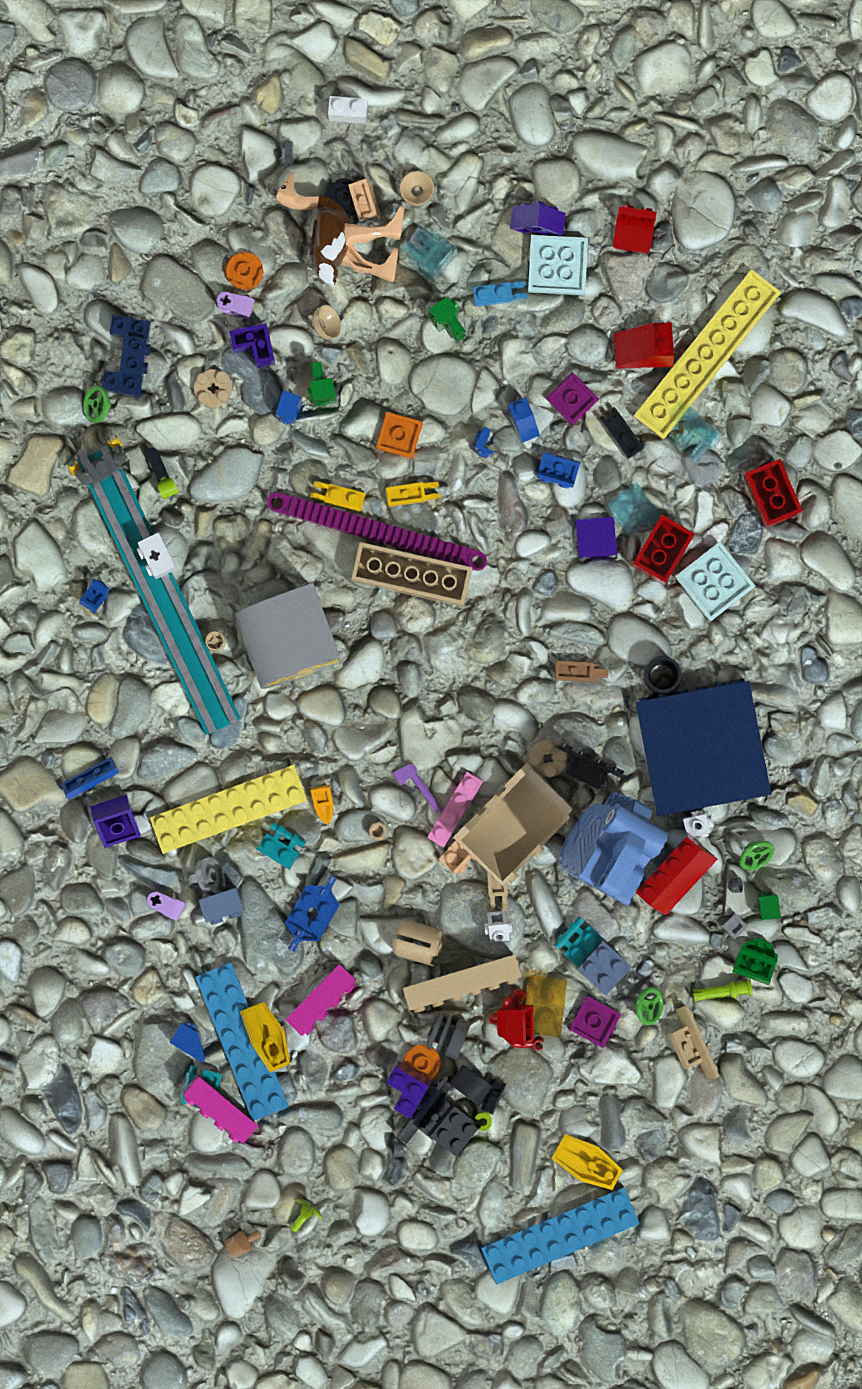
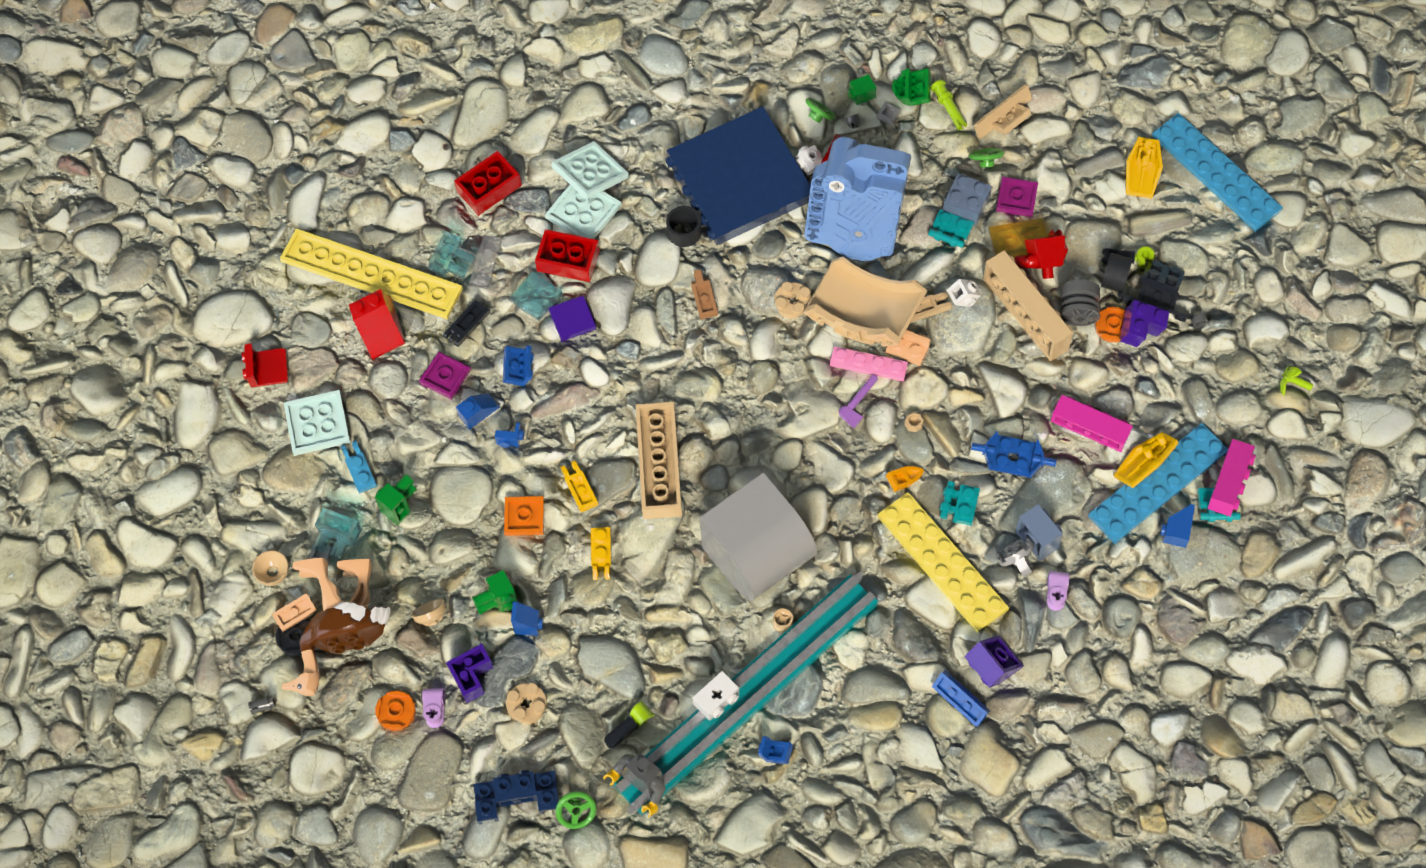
camera: 105 degrees left, 20 degrees down
medium nougat piece [224,1230,262,1259] -> none
magenta gear [267,492,487,571] -> none
white brick [328,96,368,124] -> none
tan cylinder [392,920,446,967] -> none
dark purple brick [510,201,566,236] -> none
black bracket [554,743,628,789] -> none
none -> light aqua plate [552,141,629,199]

